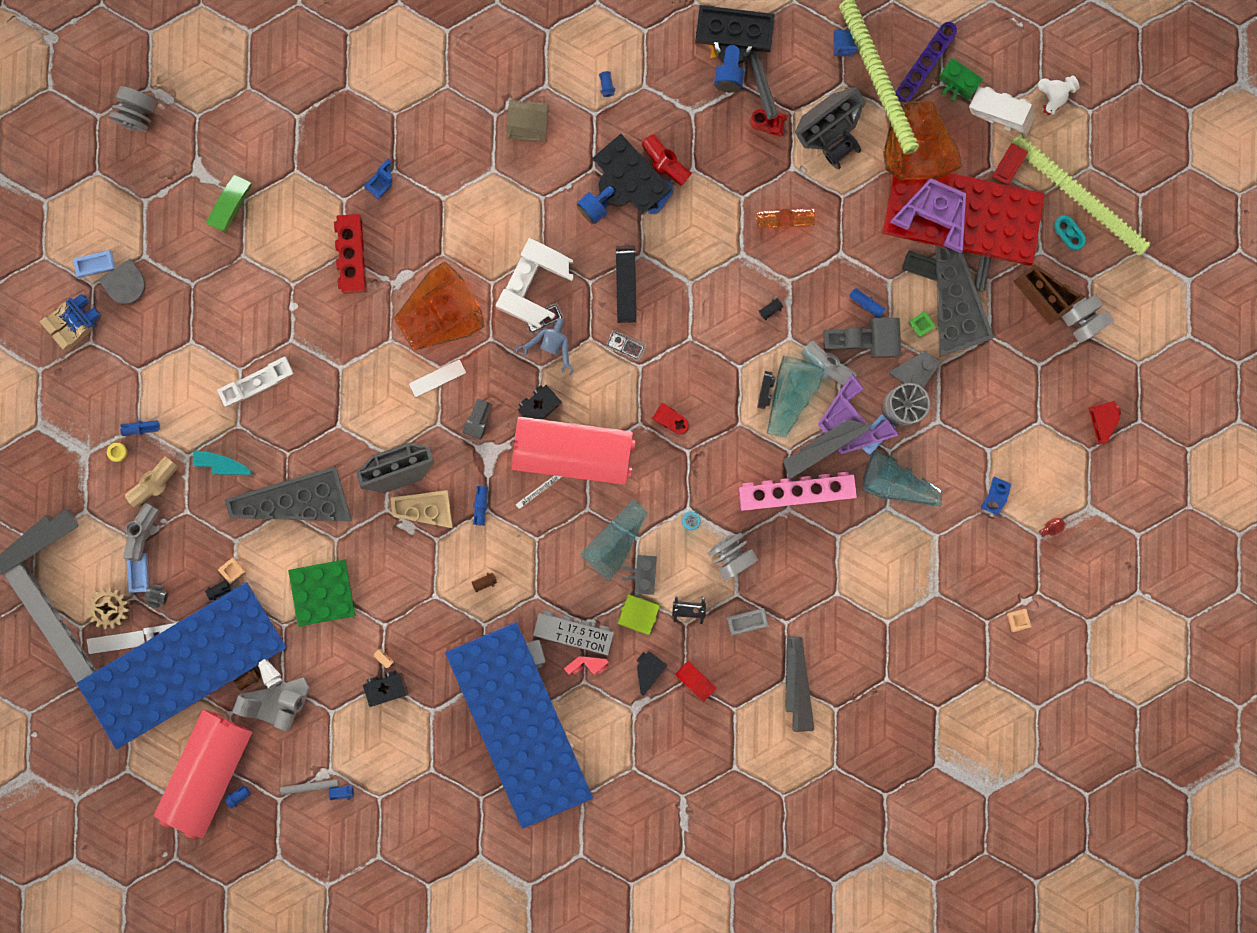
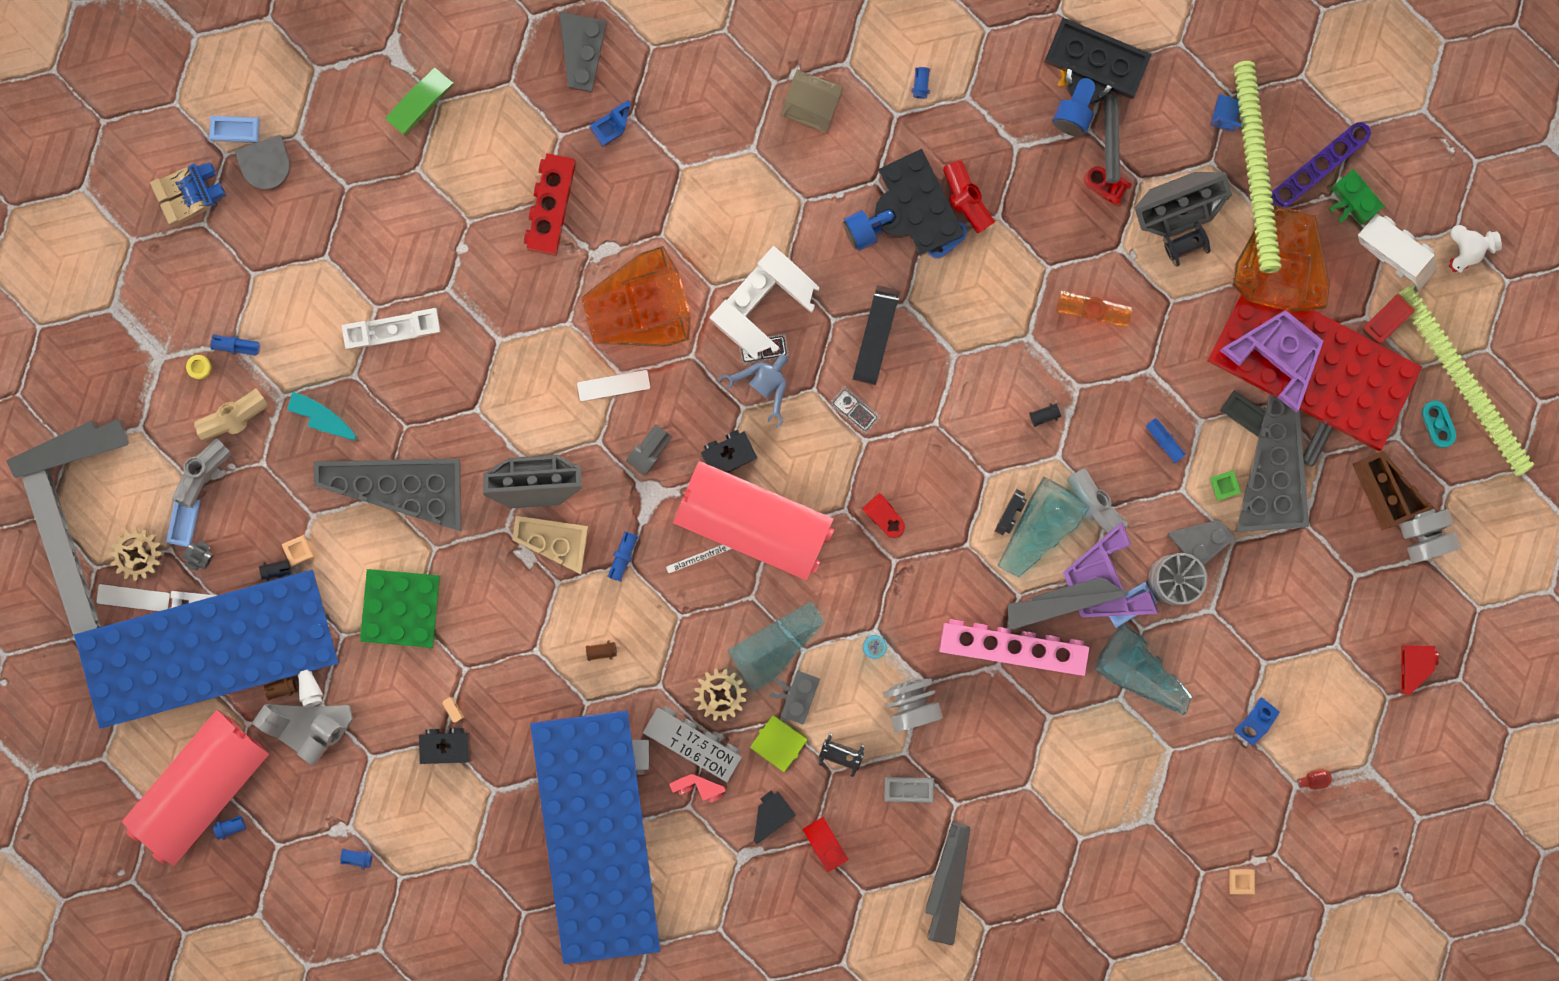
camera: 20 degrees right, 0 degrees up
light grey bar [280,779,339,795] -> none
dark grey plate [823,318,901,358] -> none
none -> dark grey wing [559,12,607,93]
none -> tan gear [694,669,746,721]

